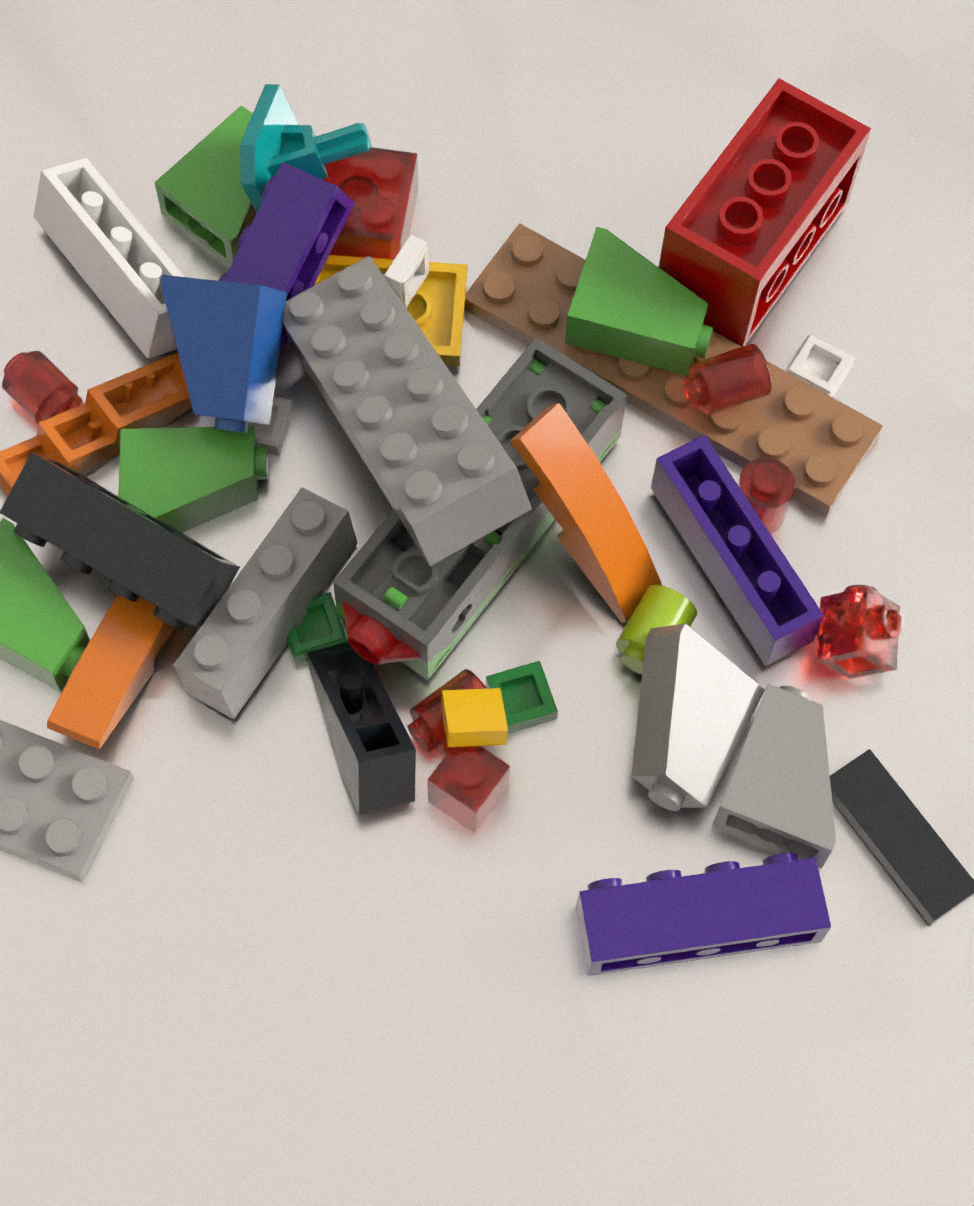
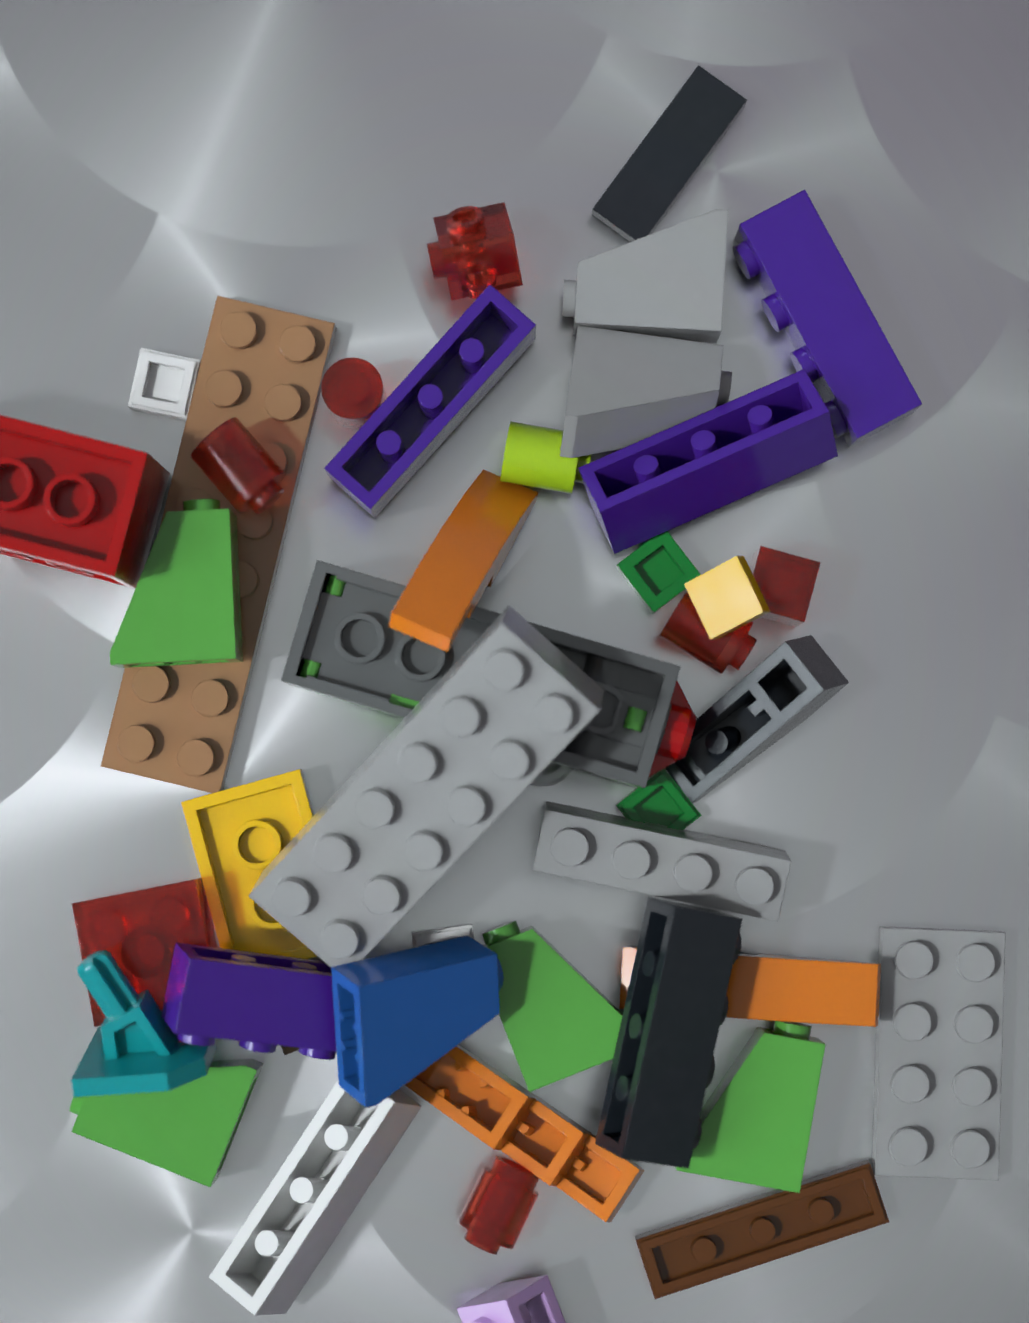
camera: 105 degrees left, 20 degrees up
white tile [384,235,429,308] -> none
none -> dark purple brick [578,369,838,554]

